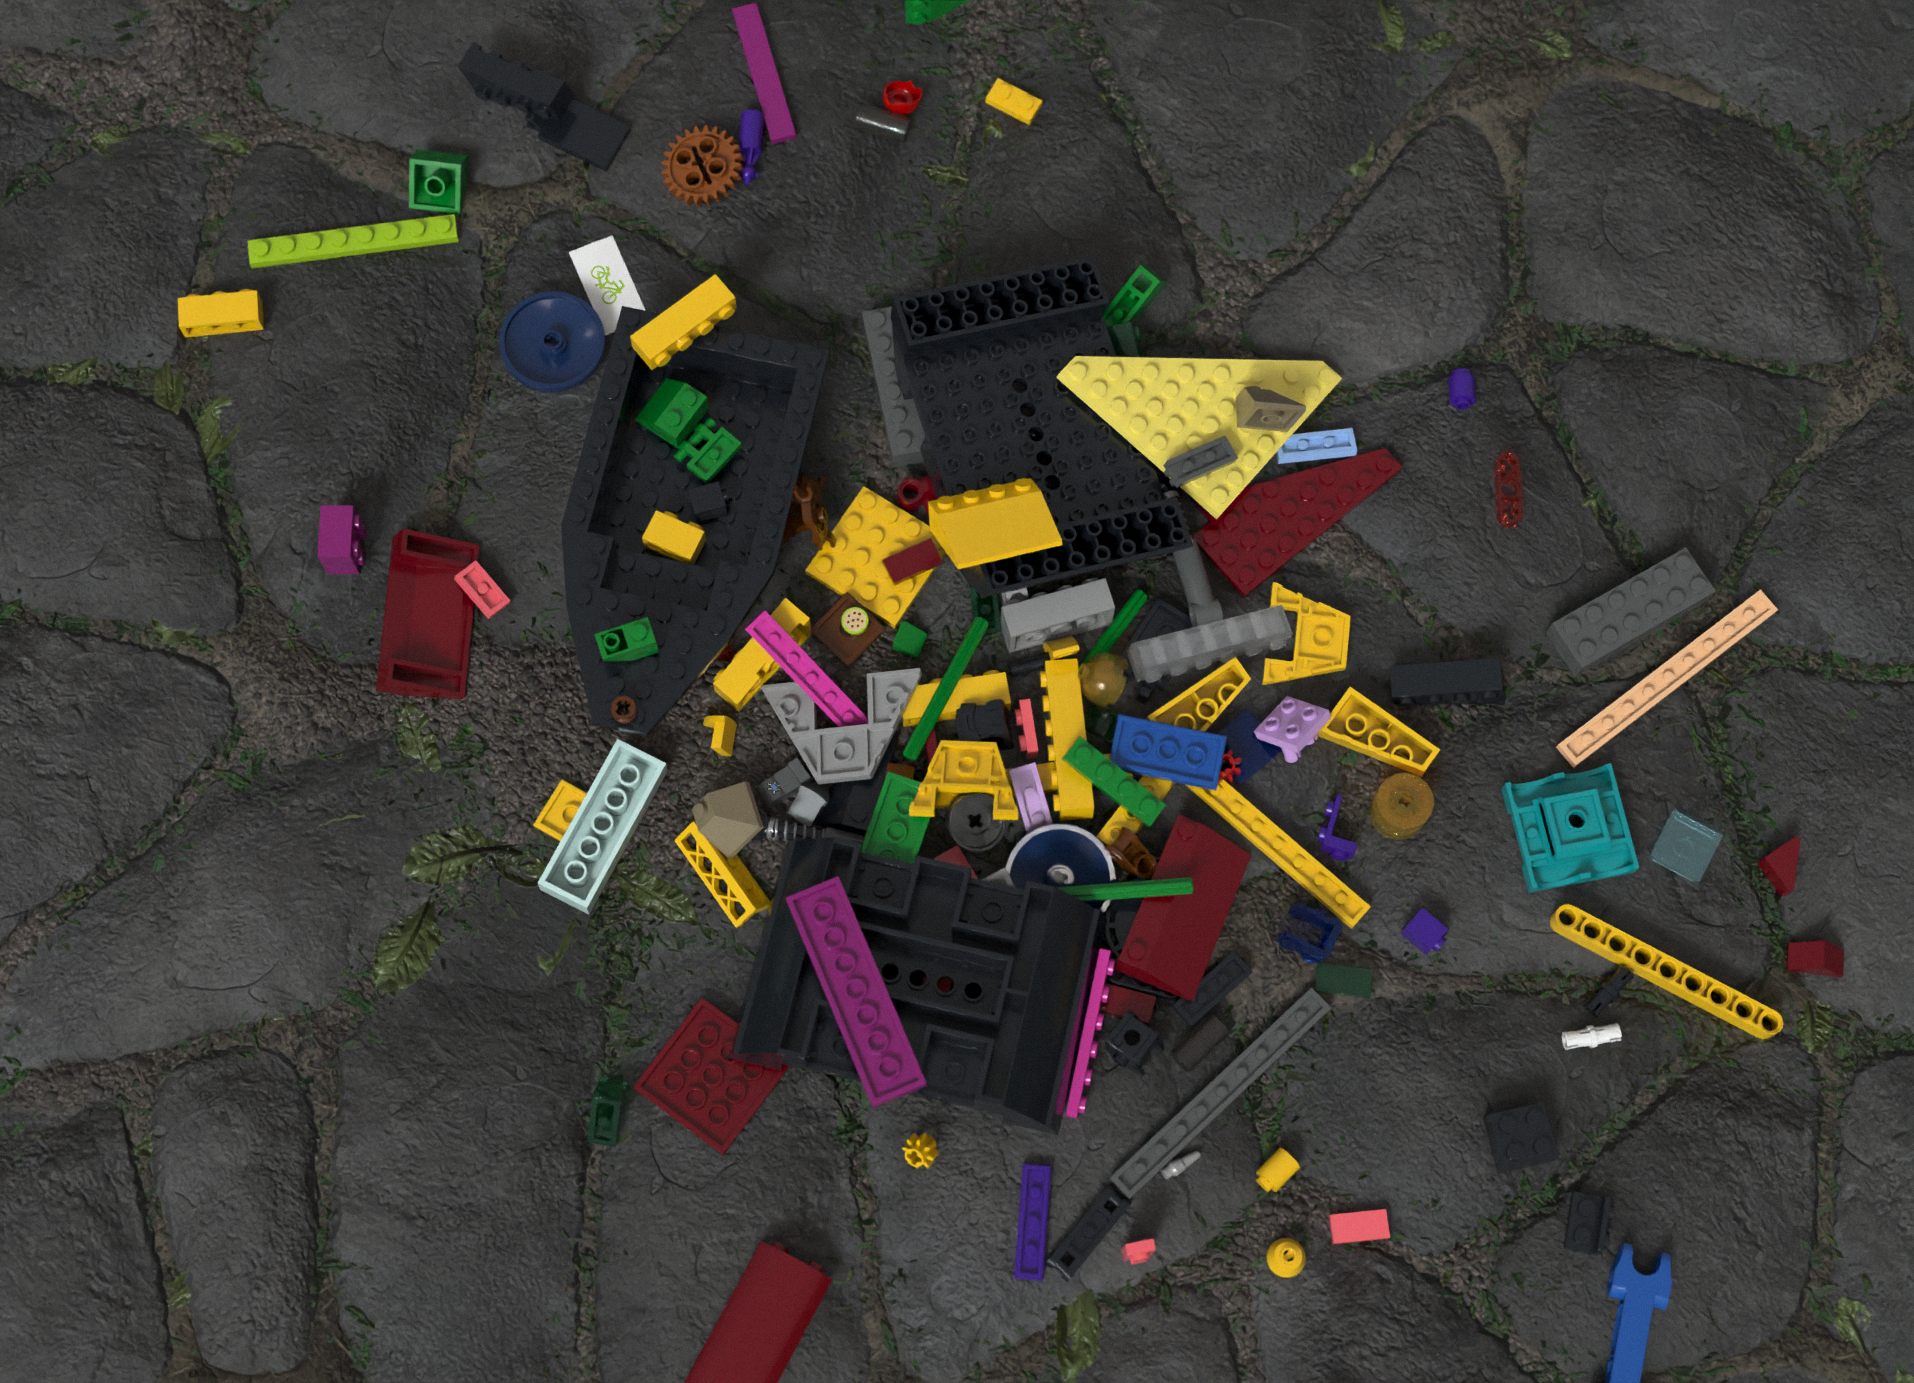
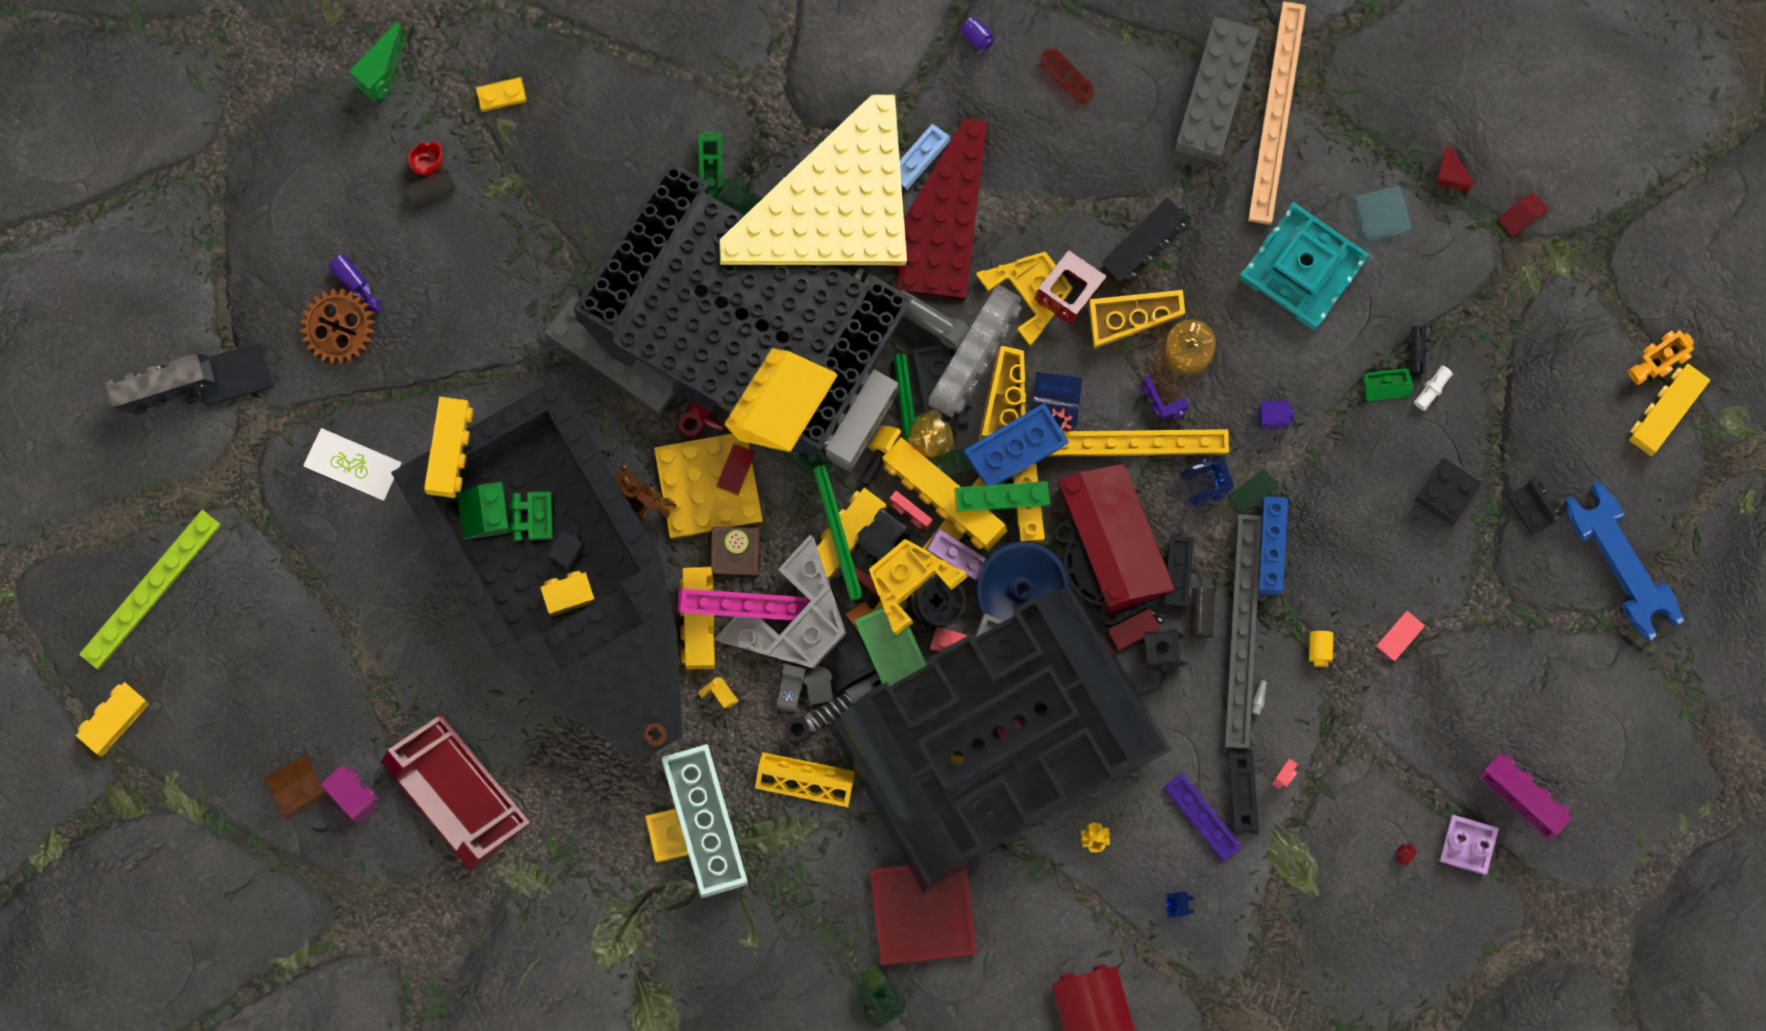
camera: 40 degrees left, 5 degrees up
green slope [409,149,468,214] -> none
coral plate [454,561,511,619] -> none
dark blue dish [499,291,606,393] -> none
green slope [594,617,659,661] -> none
dark tan slope [692,782,764,859] -> none
magenta tile [732,3,796,144] -> none
magenta plate [786,876,927,1108] -> none
green slope [893,620,928,659] -> none
green axle [1056,877,1194,902] -> none
dark pink plate [1066,949,1116,1119] -> none
reddish brown piece [1104,827,1157,879] -> none
dark grey hinge [1163,436,1238,488] -> none
dark tan slope [1236,386,1306,432] -> none
lavender plate [1254,696,1331,763] -> none
yellow cone [1267,1238,1306,1278] -> none
yellow beam [1550,904,1783,1039] -> none
none -> reddish brown slope [264,754,329,819]
none -> window [1034,250,1106,325]
none -> clear blue tile [1166,892,1194,918]
none -> blue brick [1258,496,1288,596]
none -> green slope [1362,368,1413,402]
none -> light orange brick [1628,330,1694,385]
none -> yellow brick [1629,364,1710,457]

